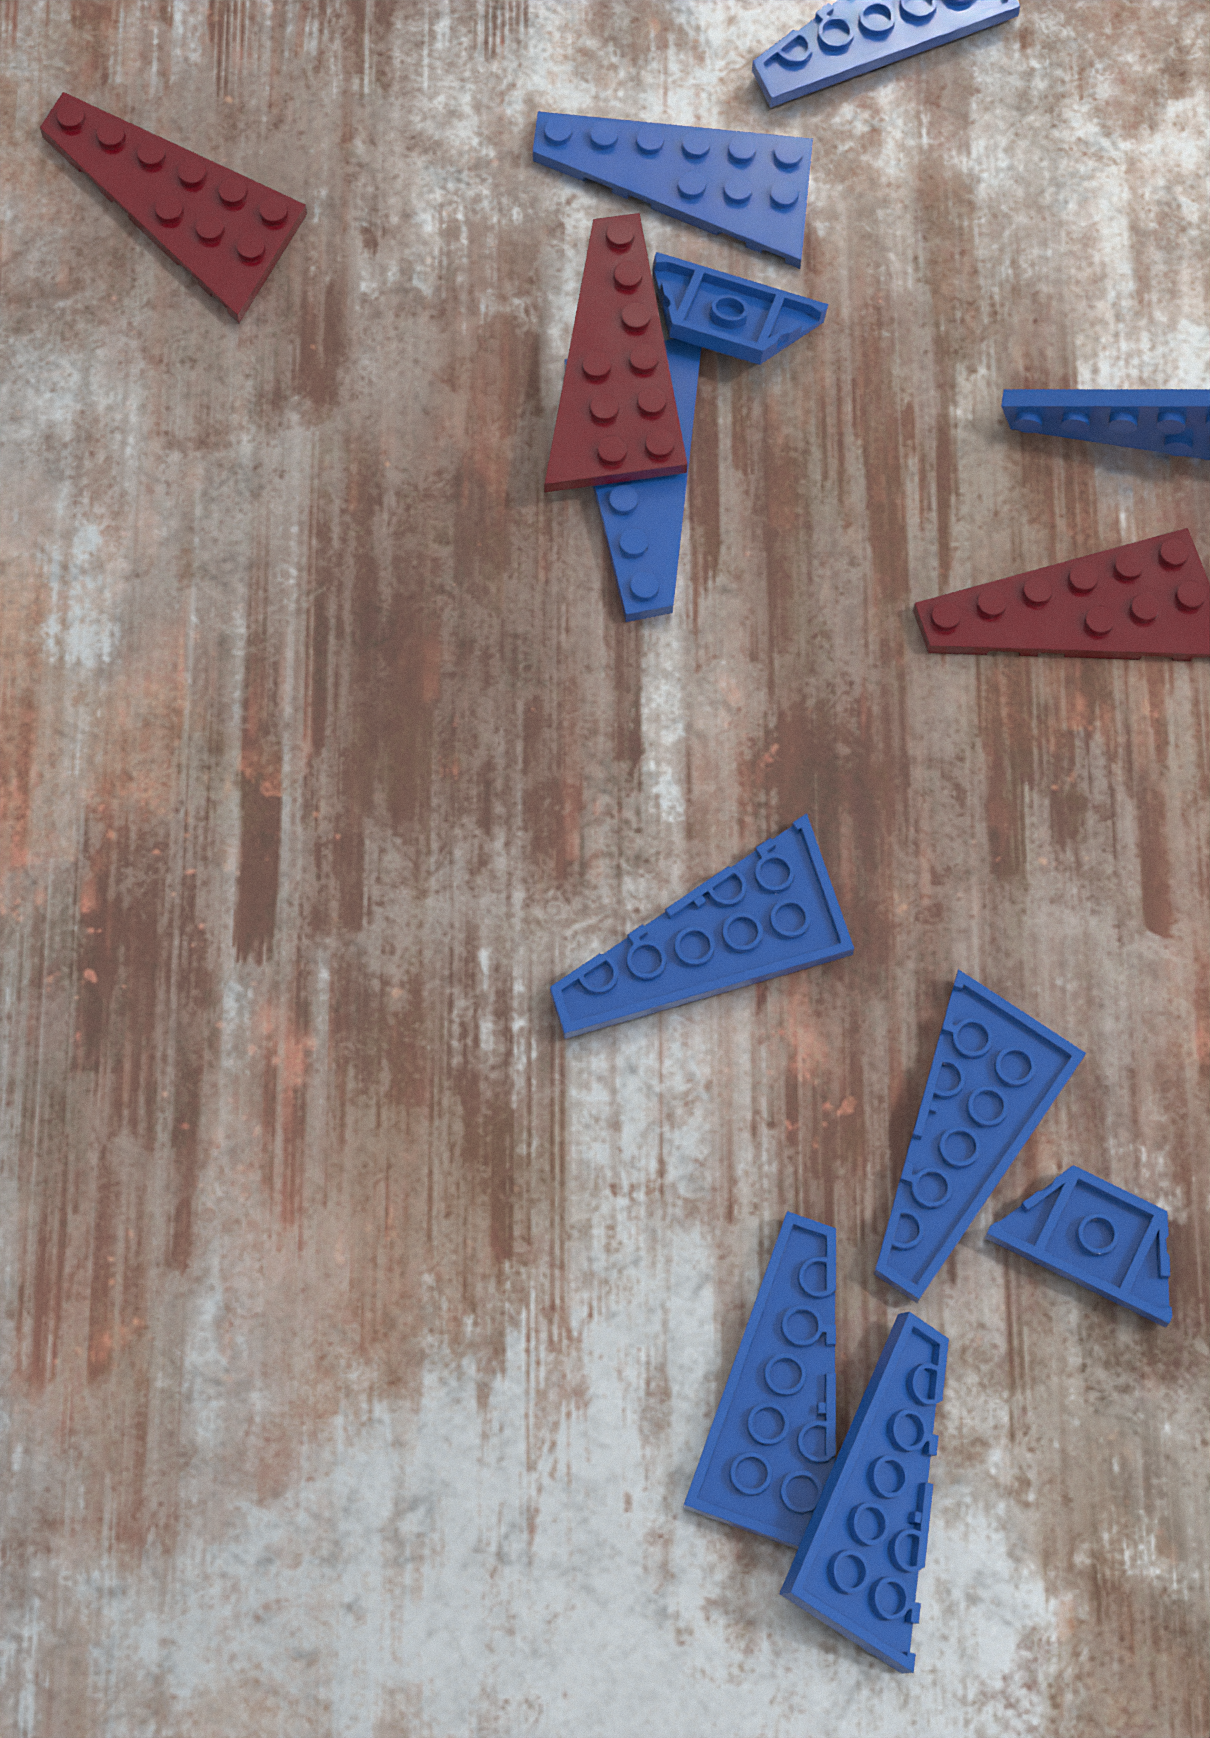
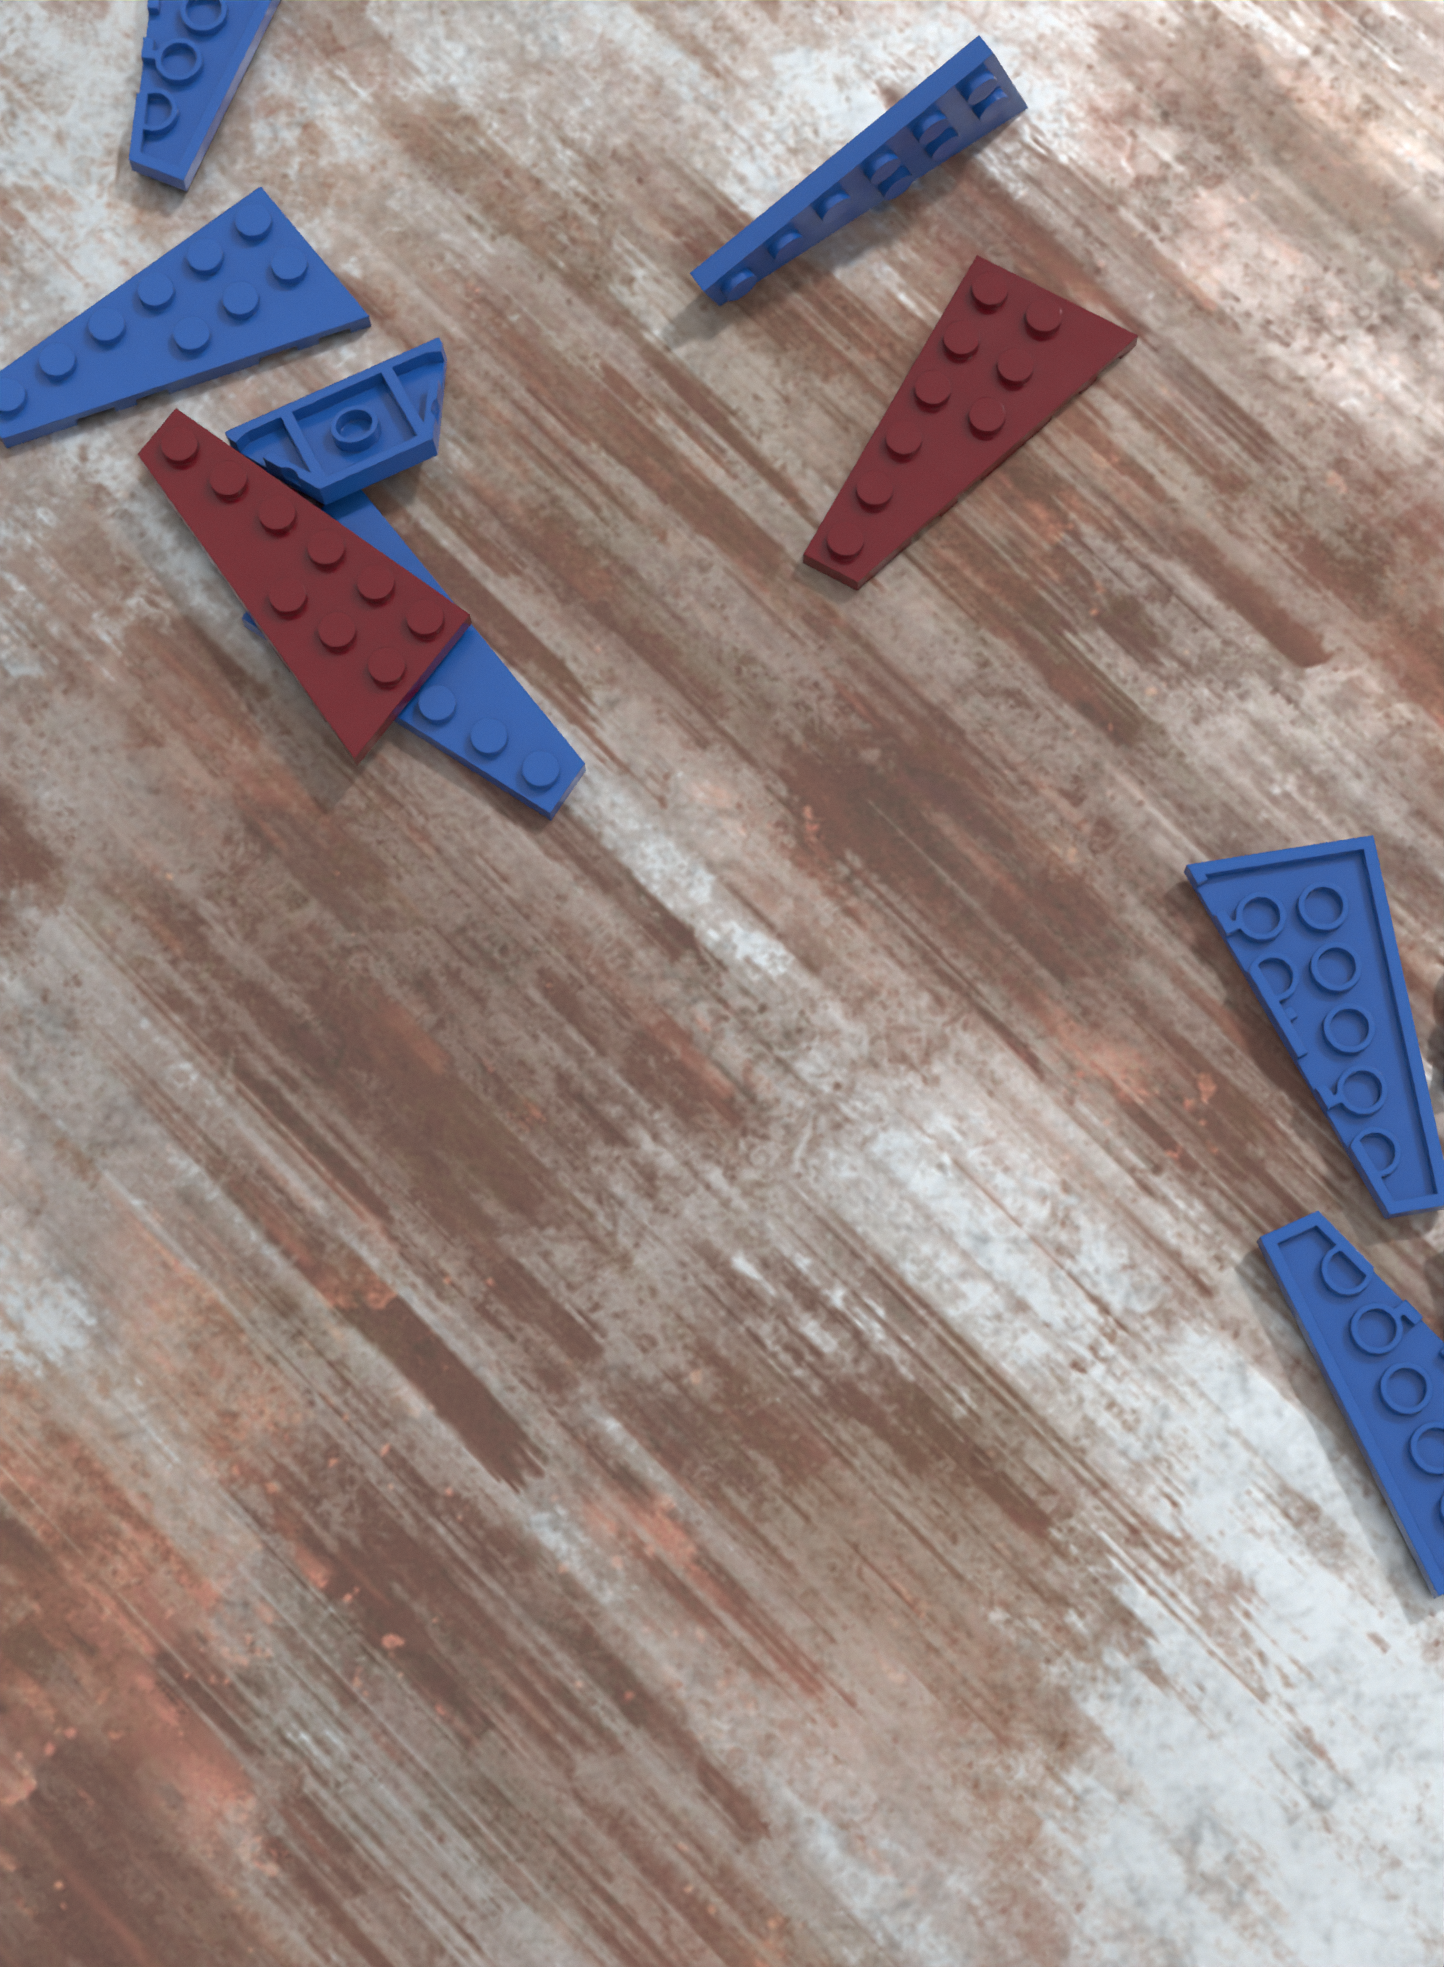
camera: 40 degrees left, 5 degrees up
blue wing [550,813,854,1039] -> none

